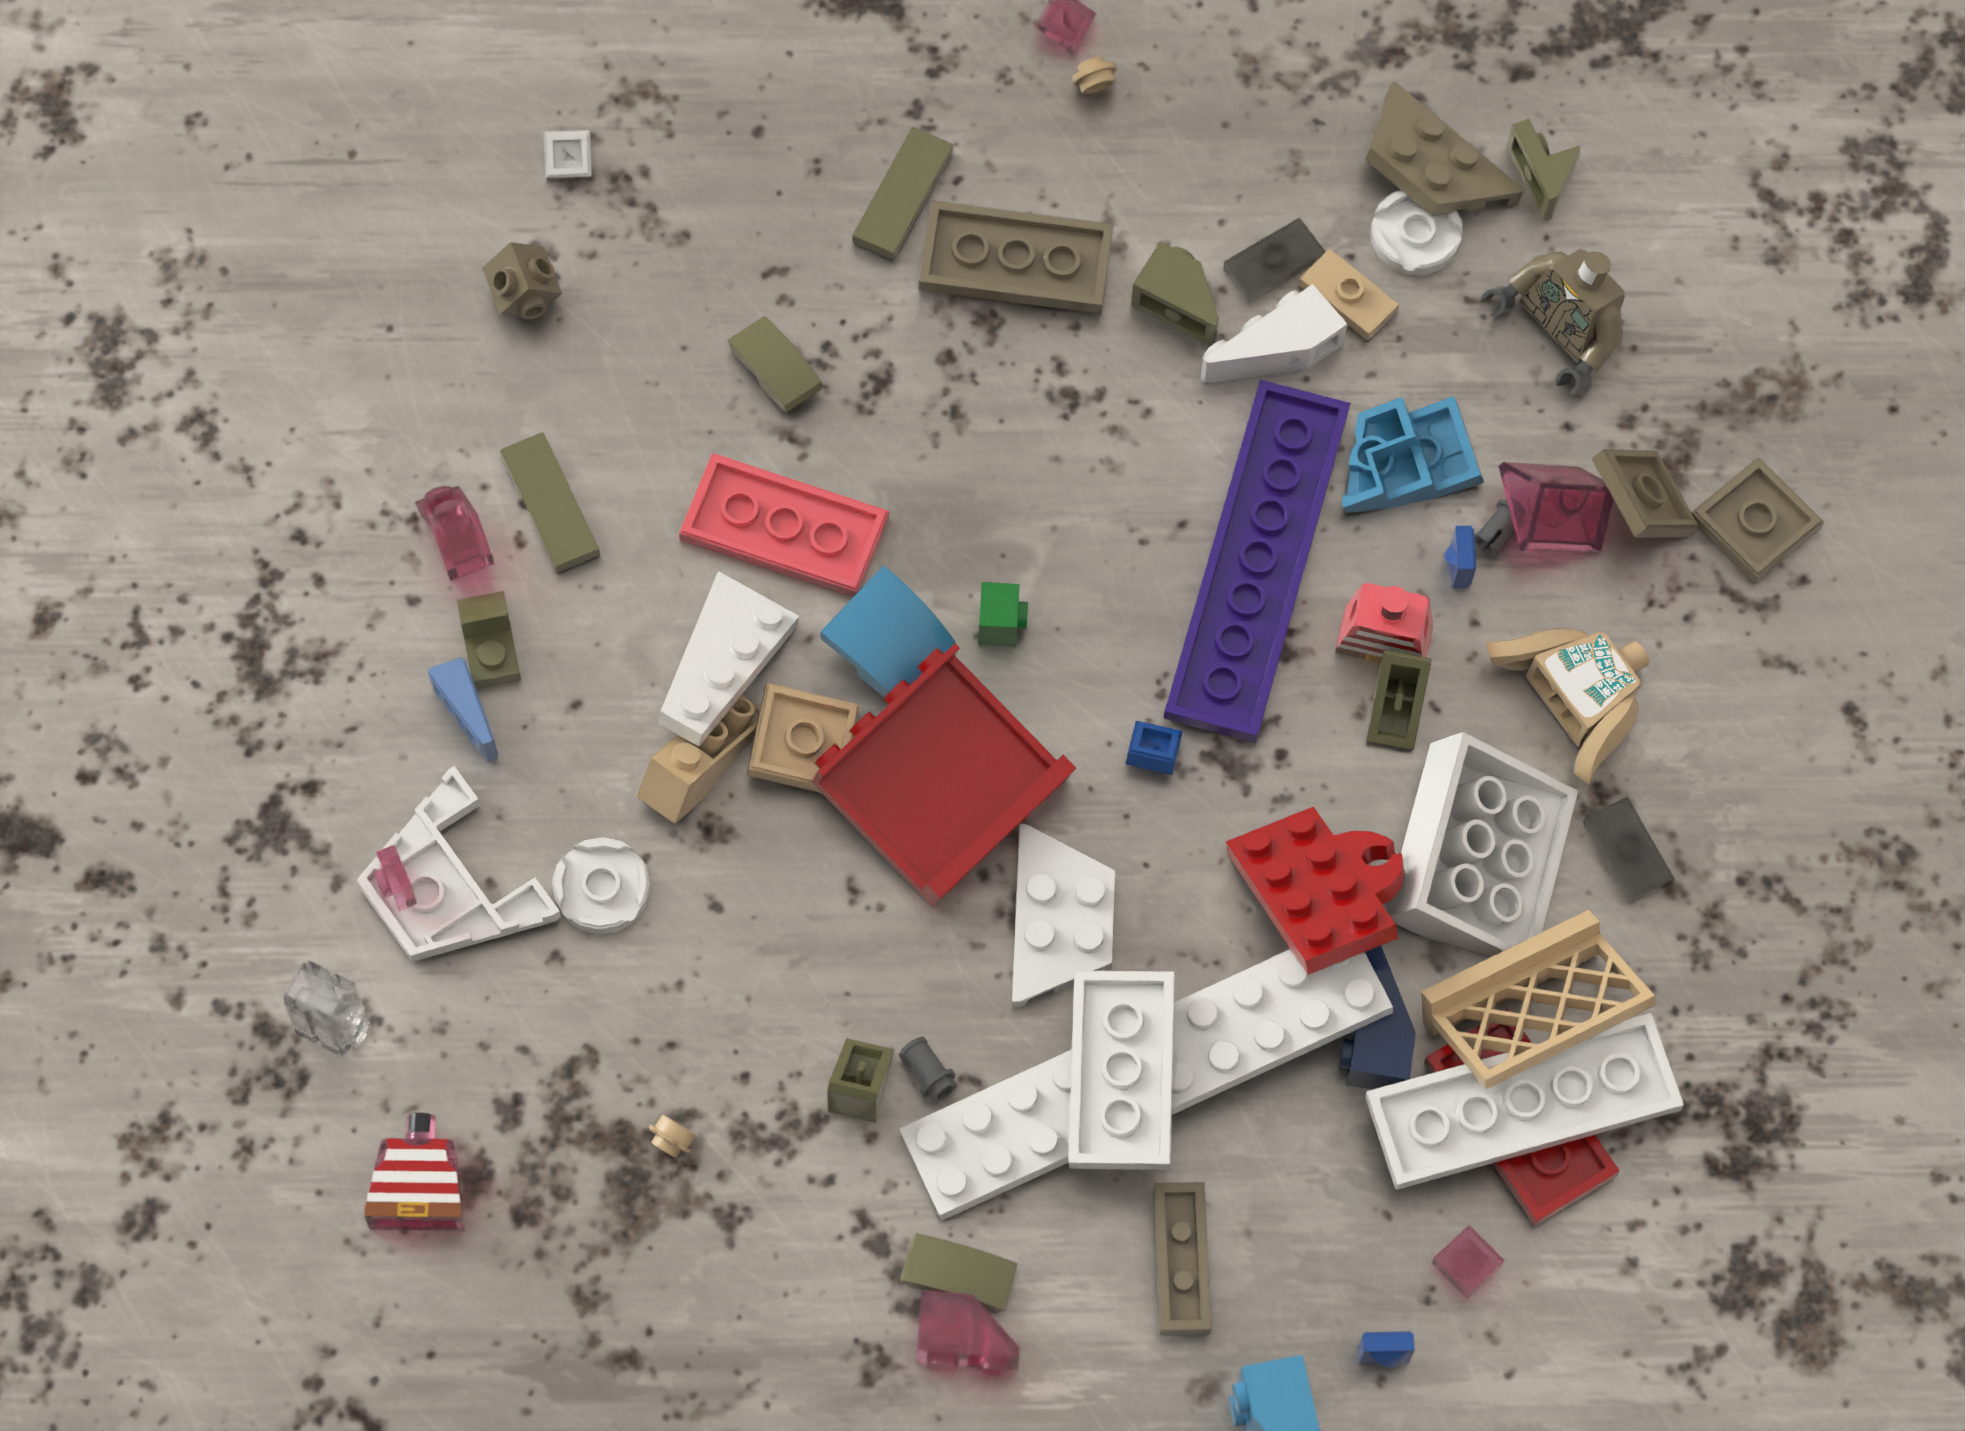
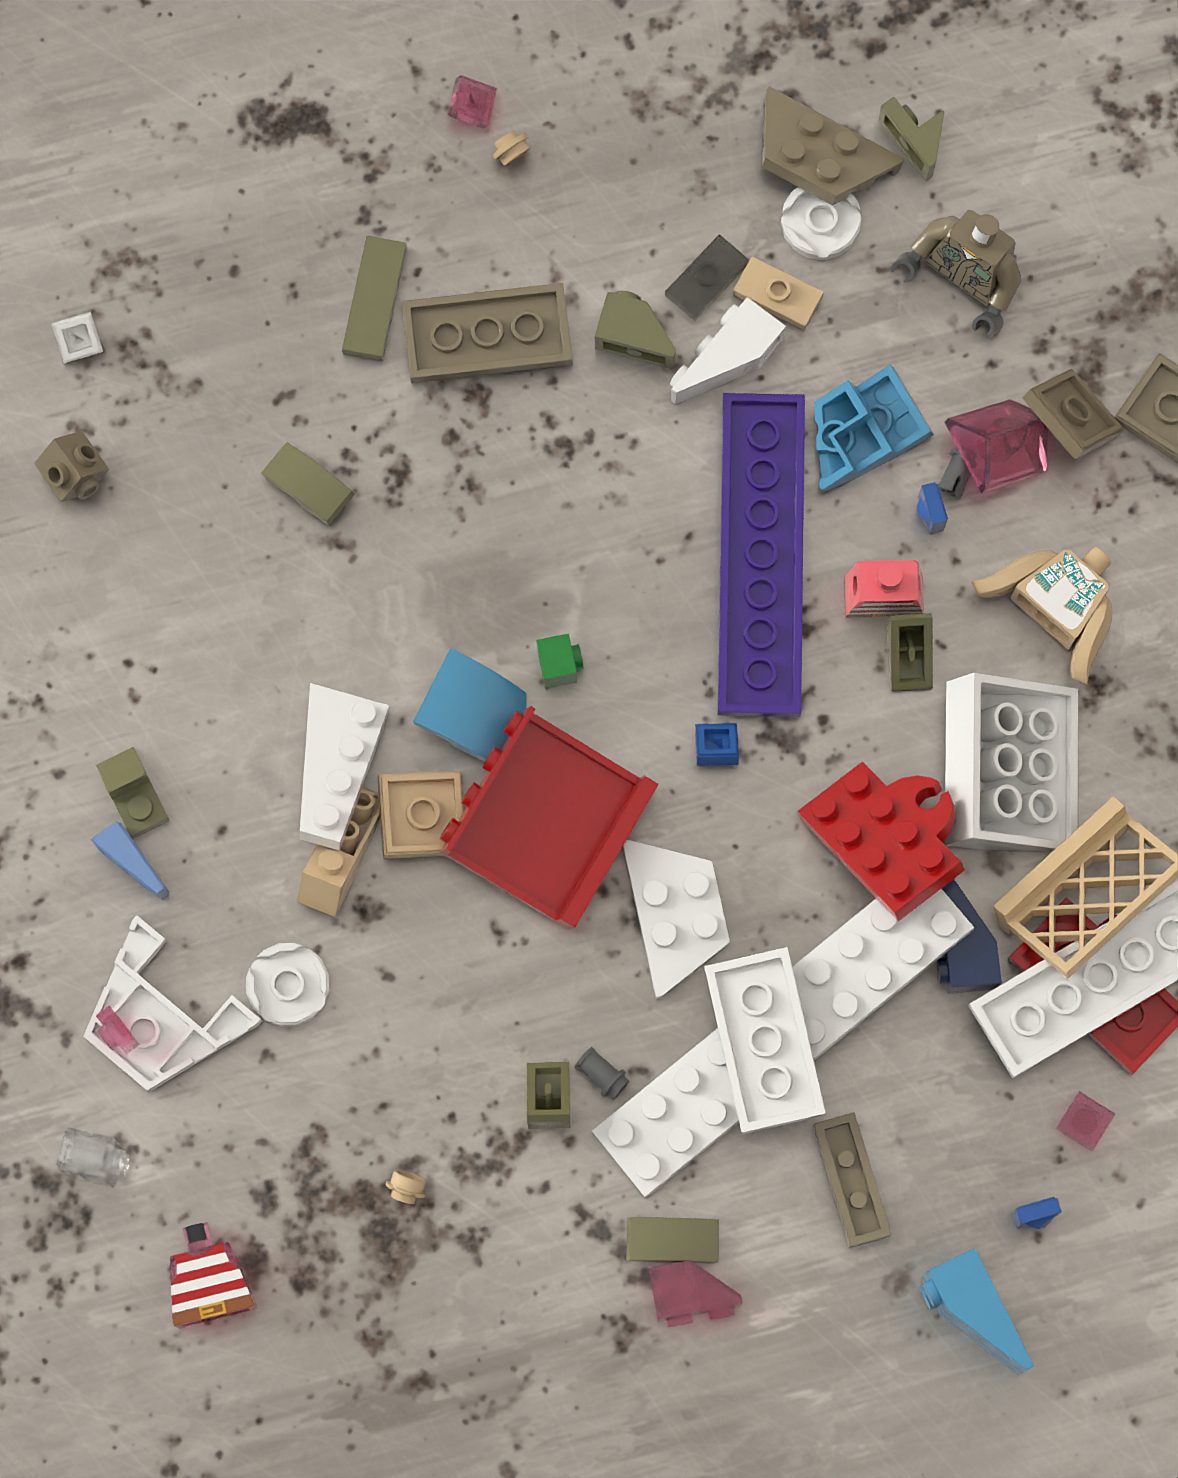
camera: 10 degrees left, 10 degrees up
clear pink slope [415,485,495,581] -> none
olive tile [500,432,600,573] -> none
coral tile [679,453,889,597] -> none
clear smoke plate [1583,797,1675,904] -> none

